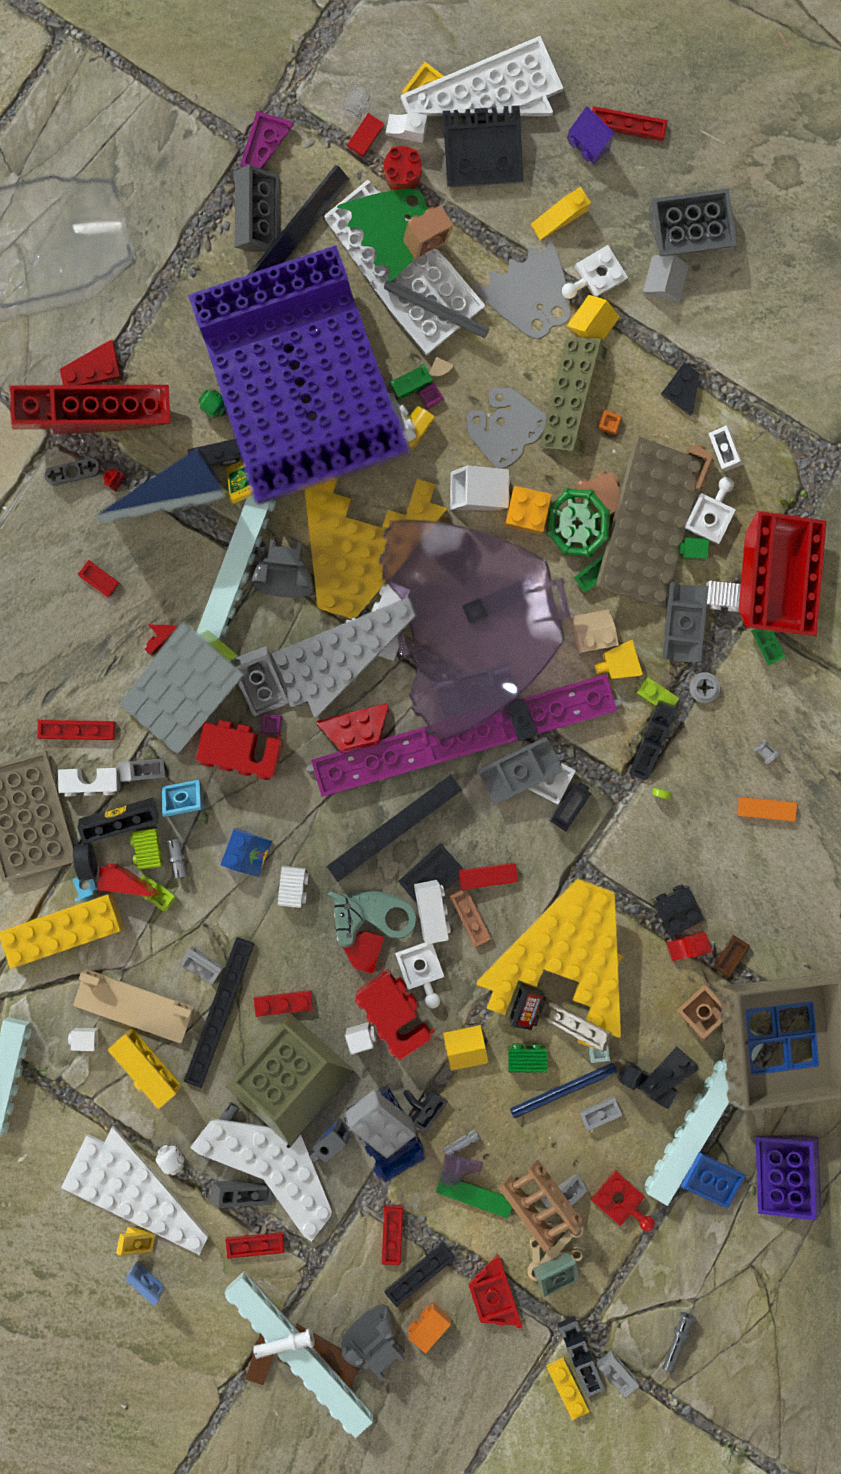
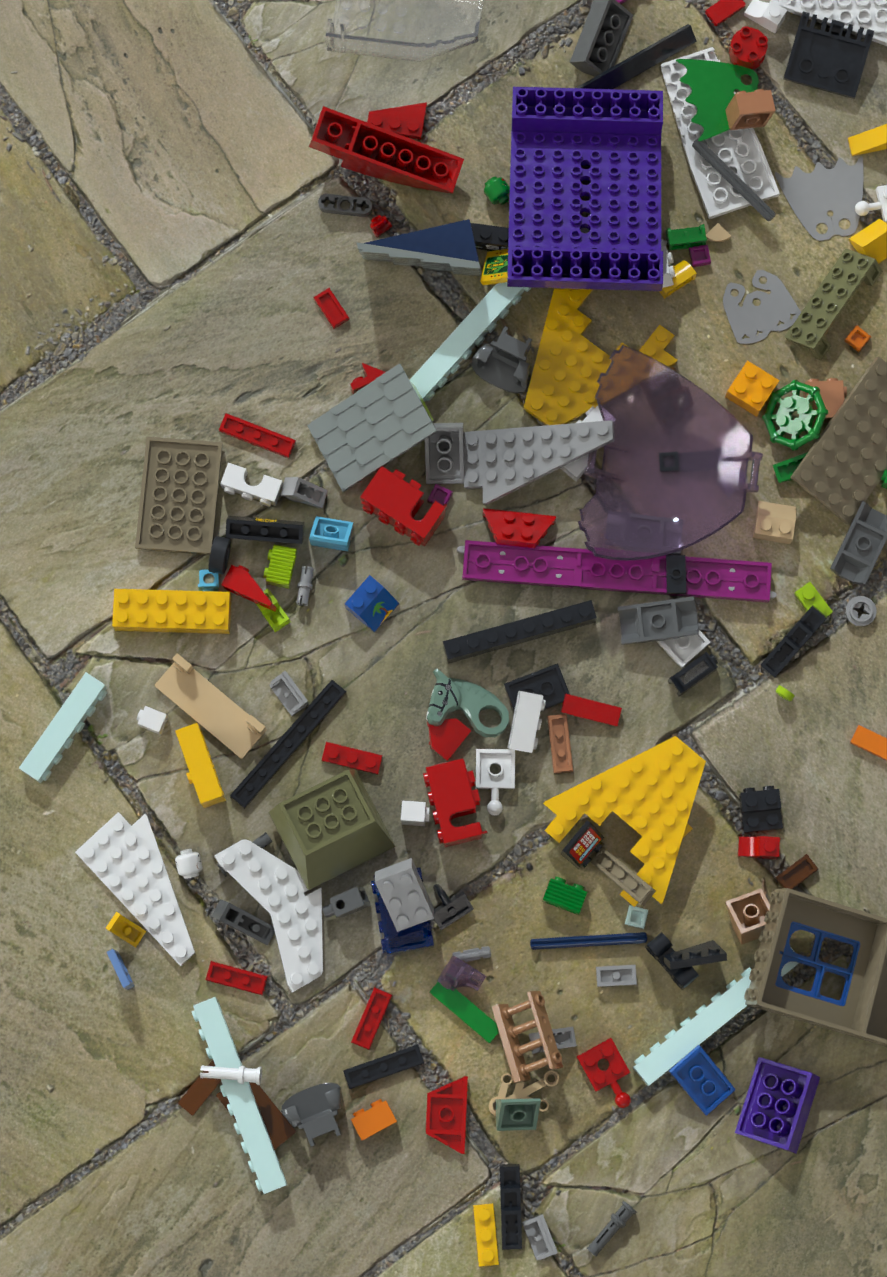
camera: 20 degrees right, 10 degrees down
white brick [278,866,309,908] -> none
yellow slope [443,1025,488,1071] -> none
white slope [450,465,510,511] -> none
yellow torso [594,640,643,680] -> none

